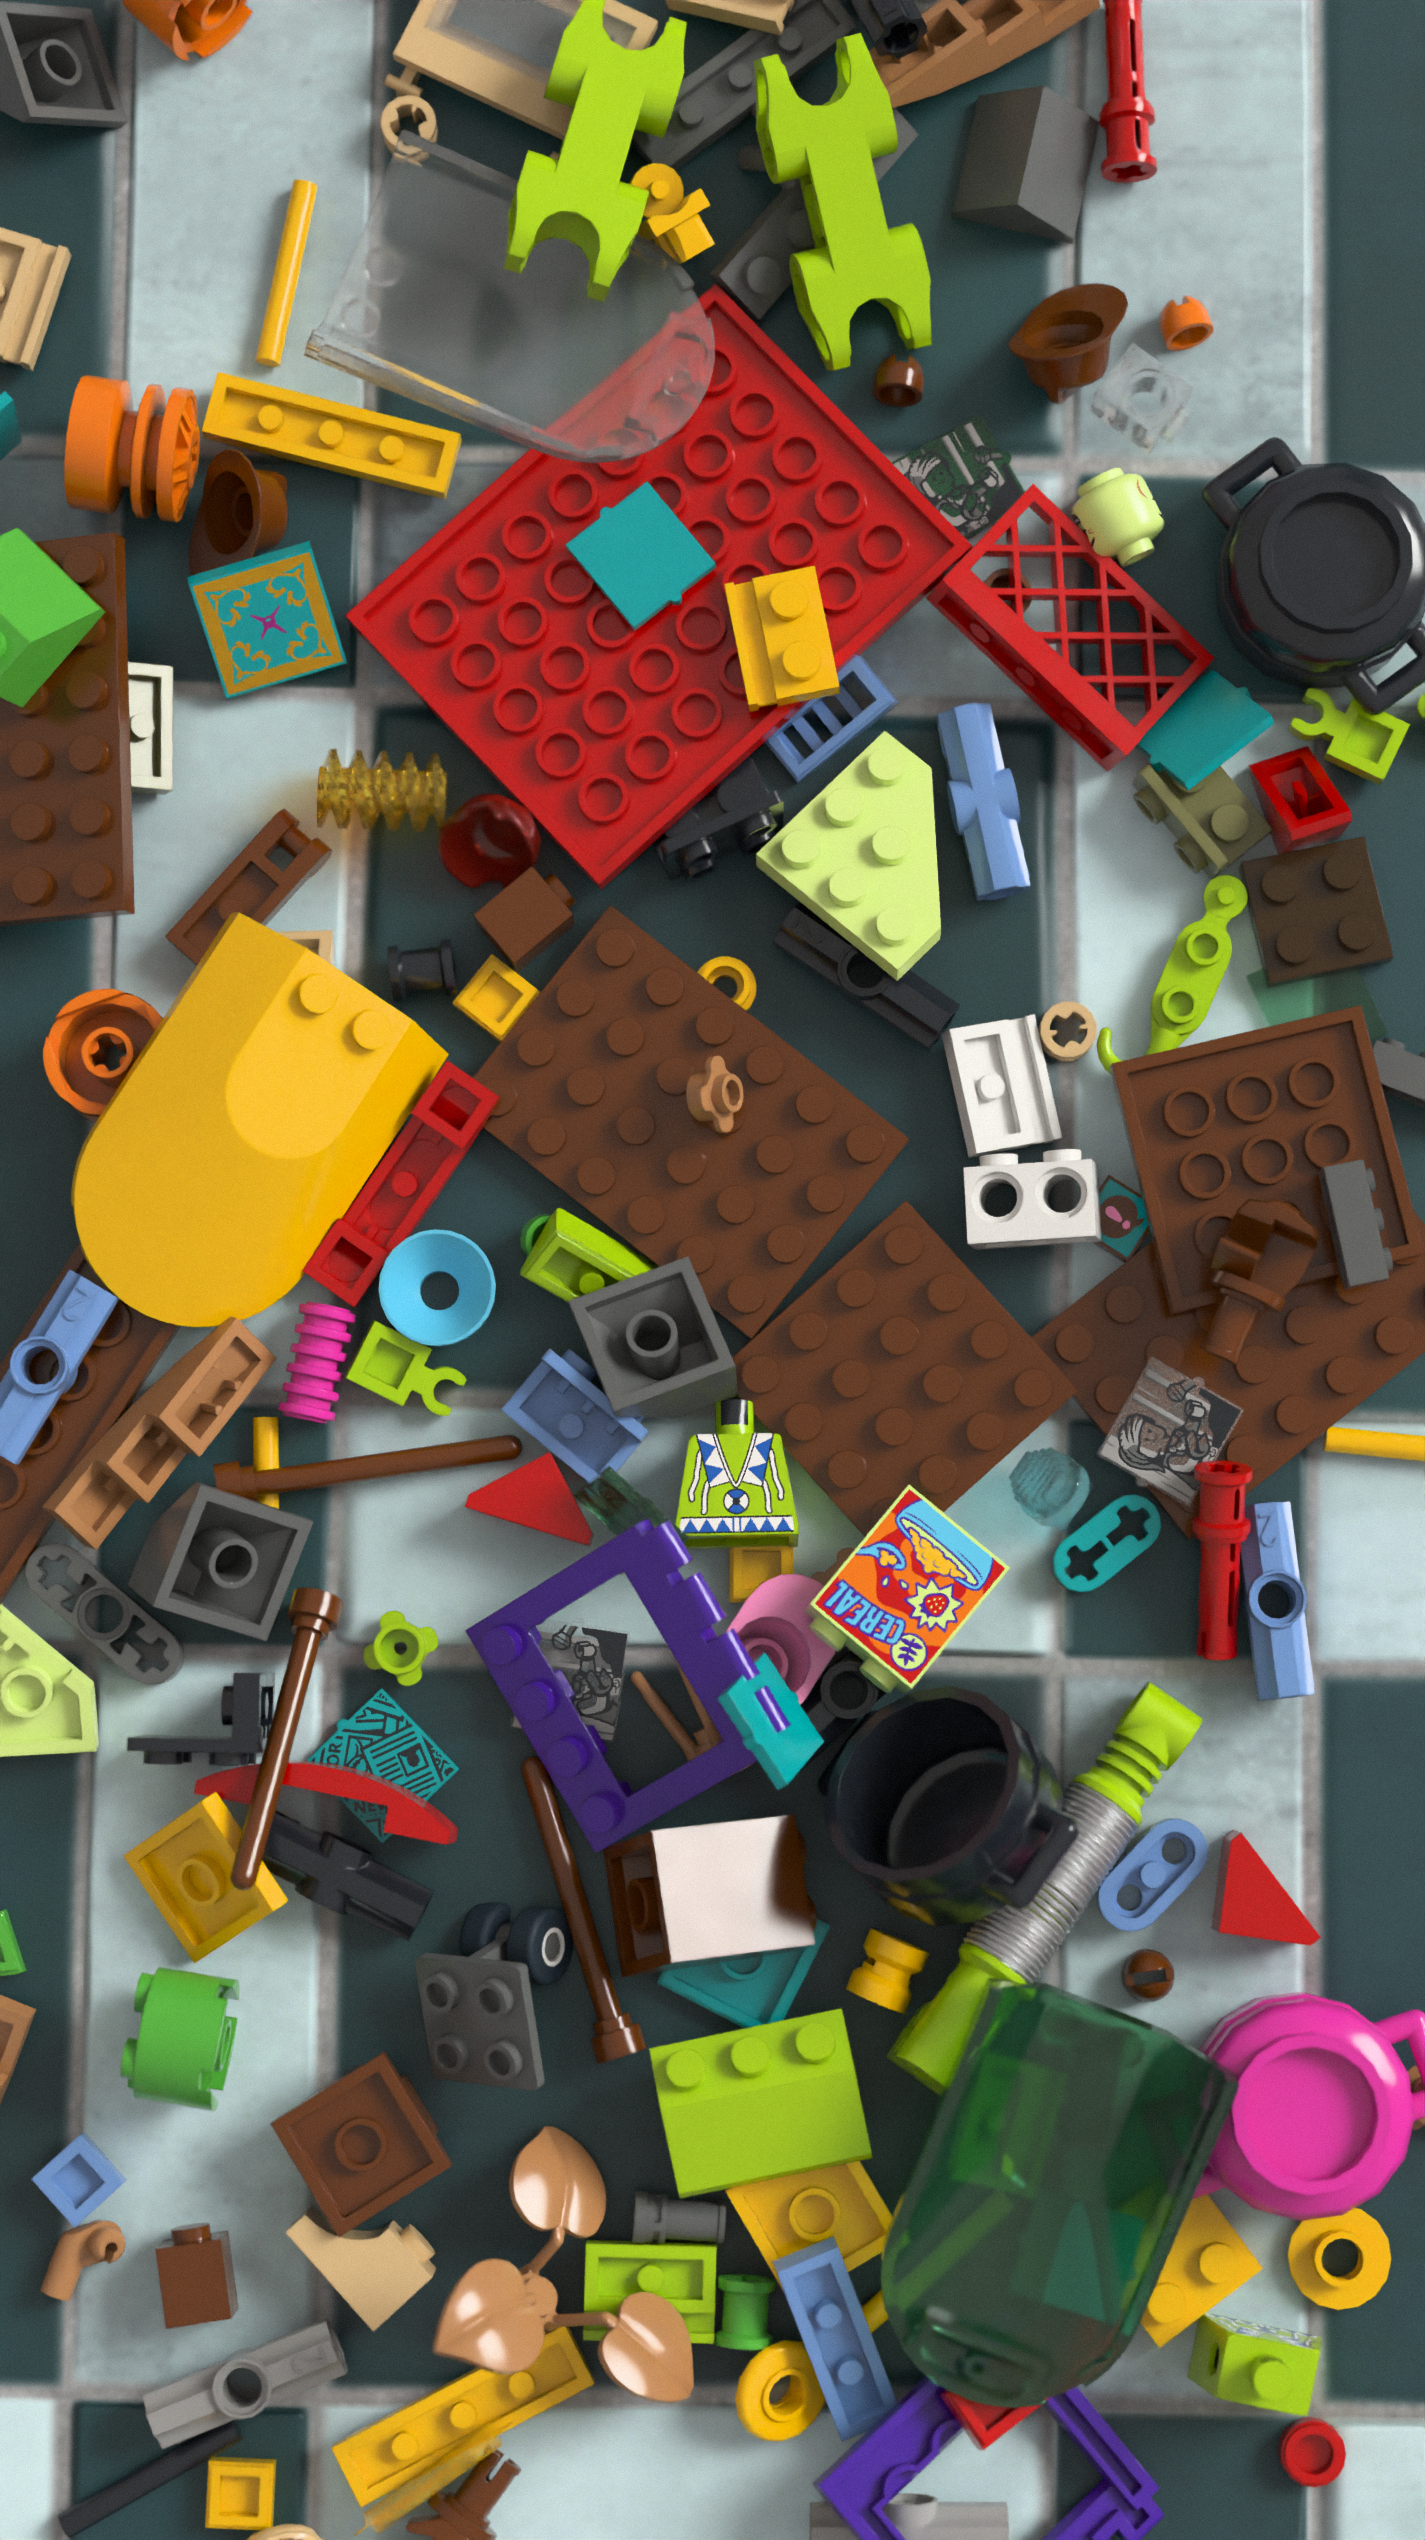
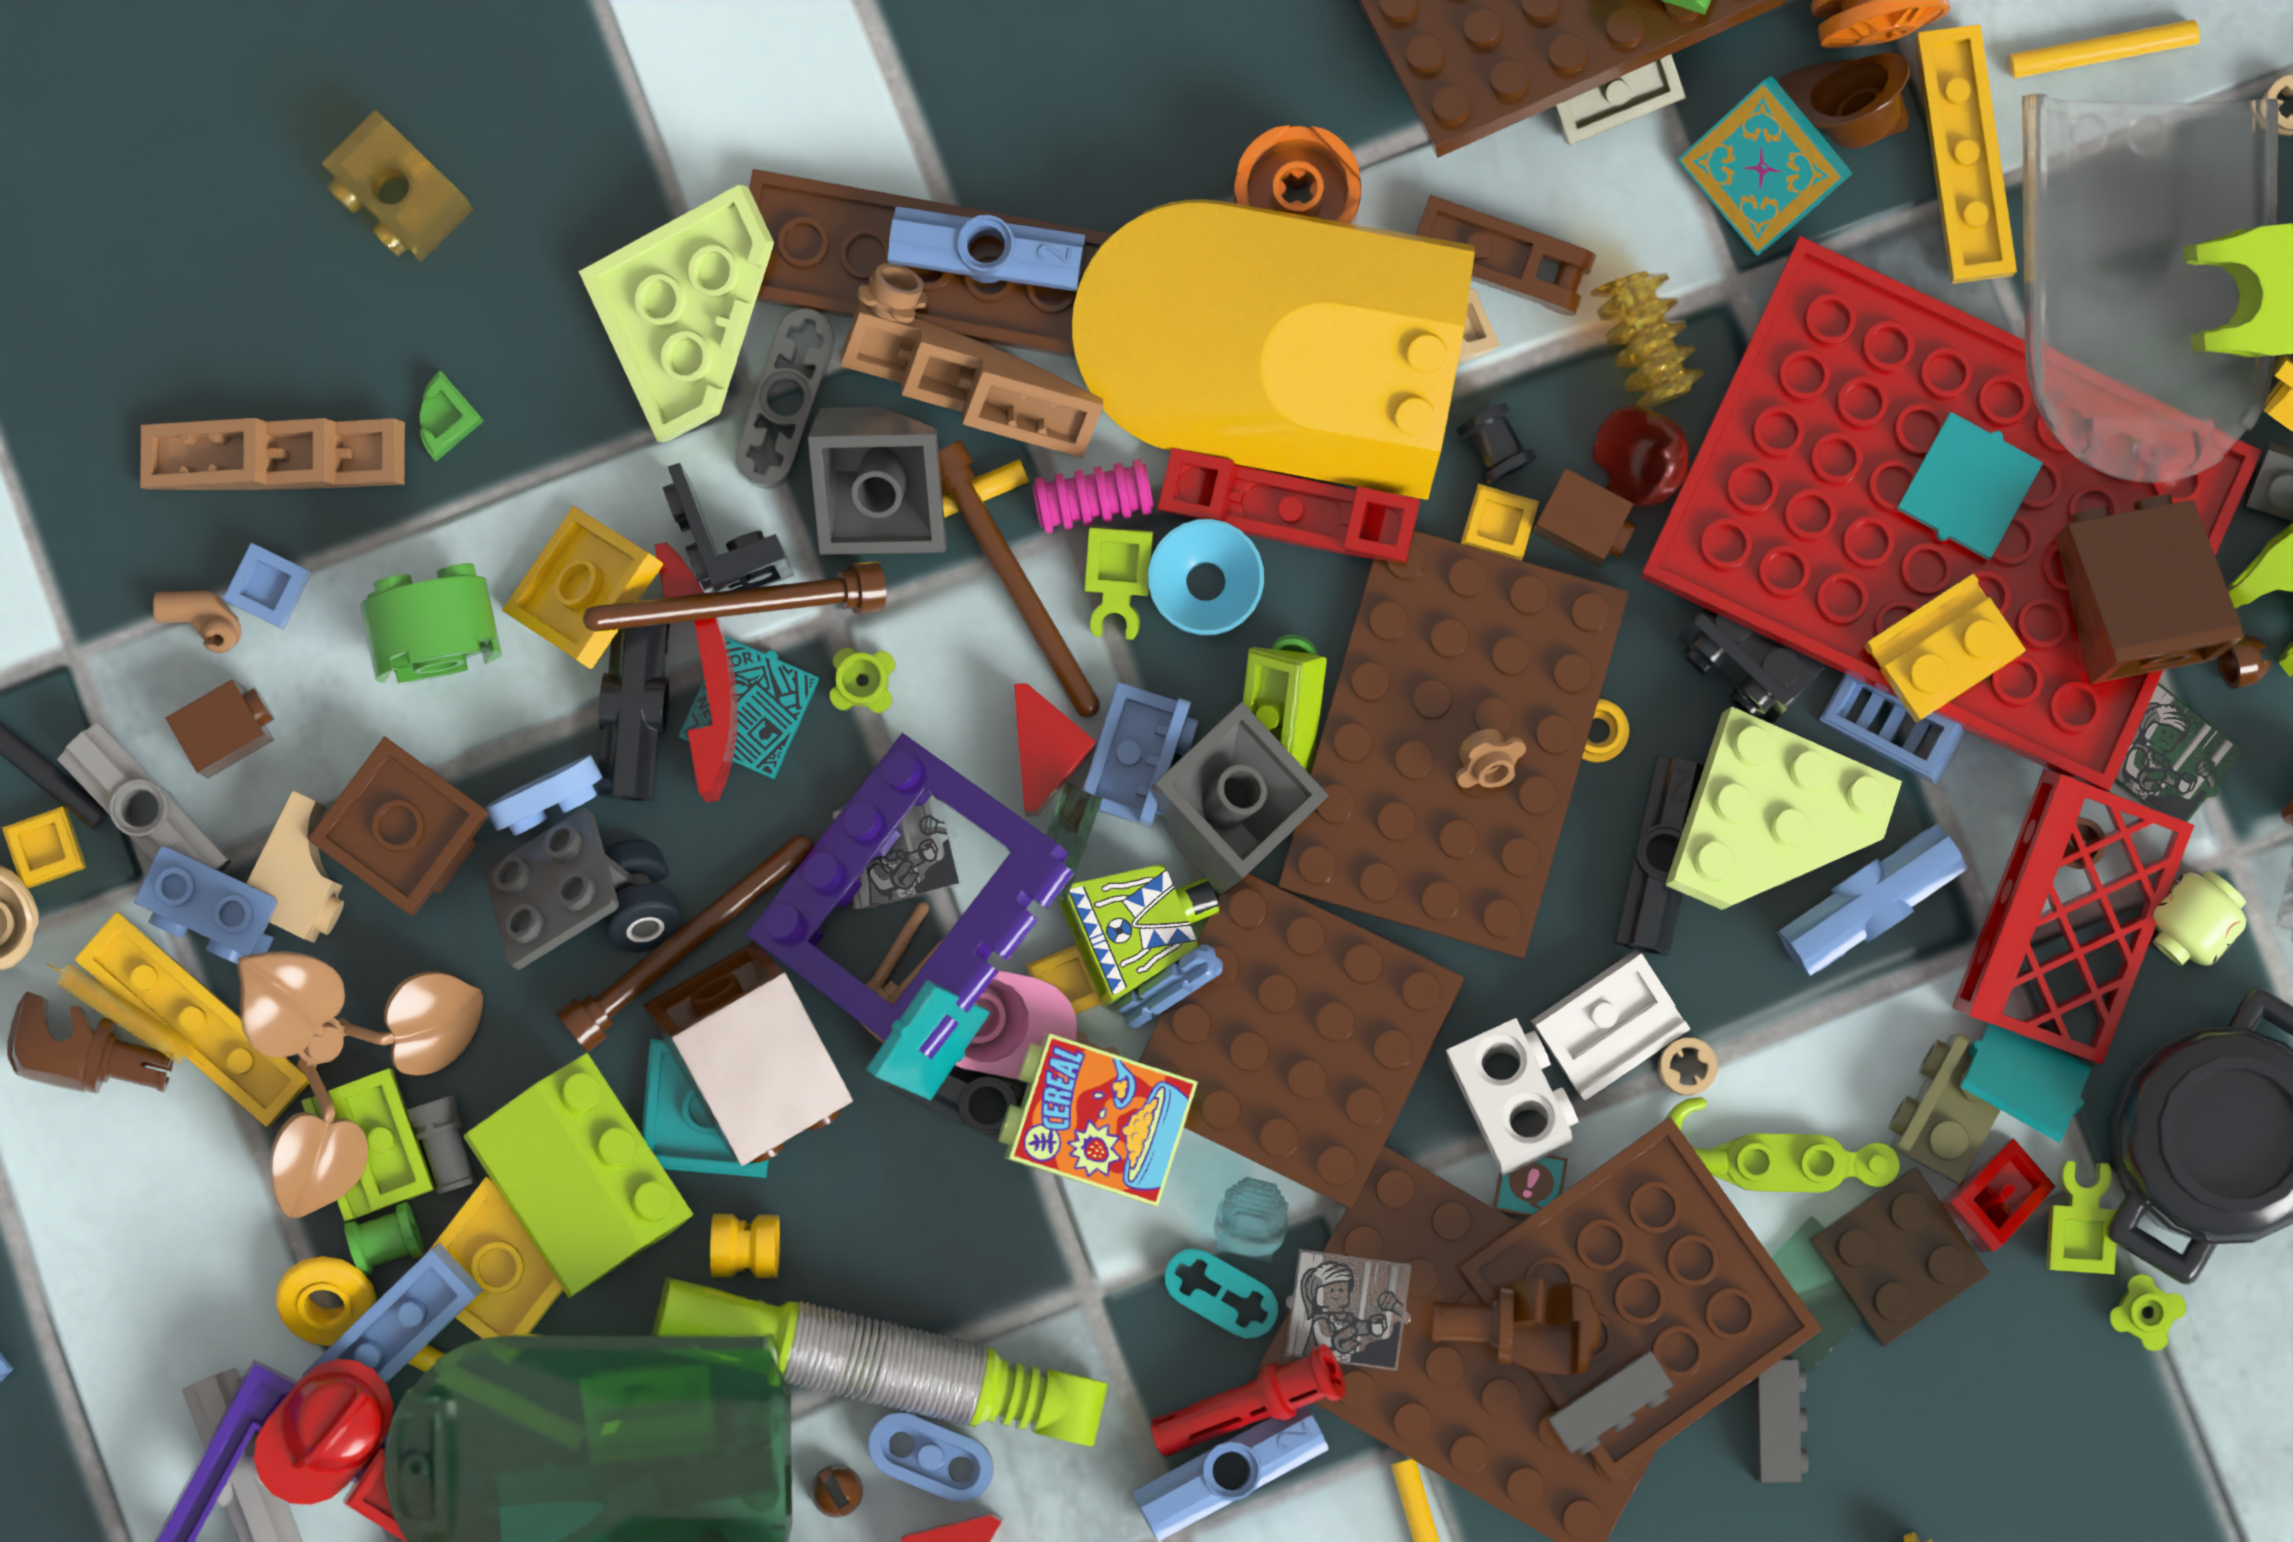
camera: 70 degrees right, 0 degrees up
black piece [817,1686,1079,1926] -> none
none -> medium blue bracket [134,847,278,964]
none -> red piece [254,1359,393,1505]
none -> light blue plate [484,754,603,836]
none -> medium nougat plate [857,263,928,323]
none -> medium blue axle [1117,944,1223,1028]
none -> reddish brown slope [2056,494,2244,685]

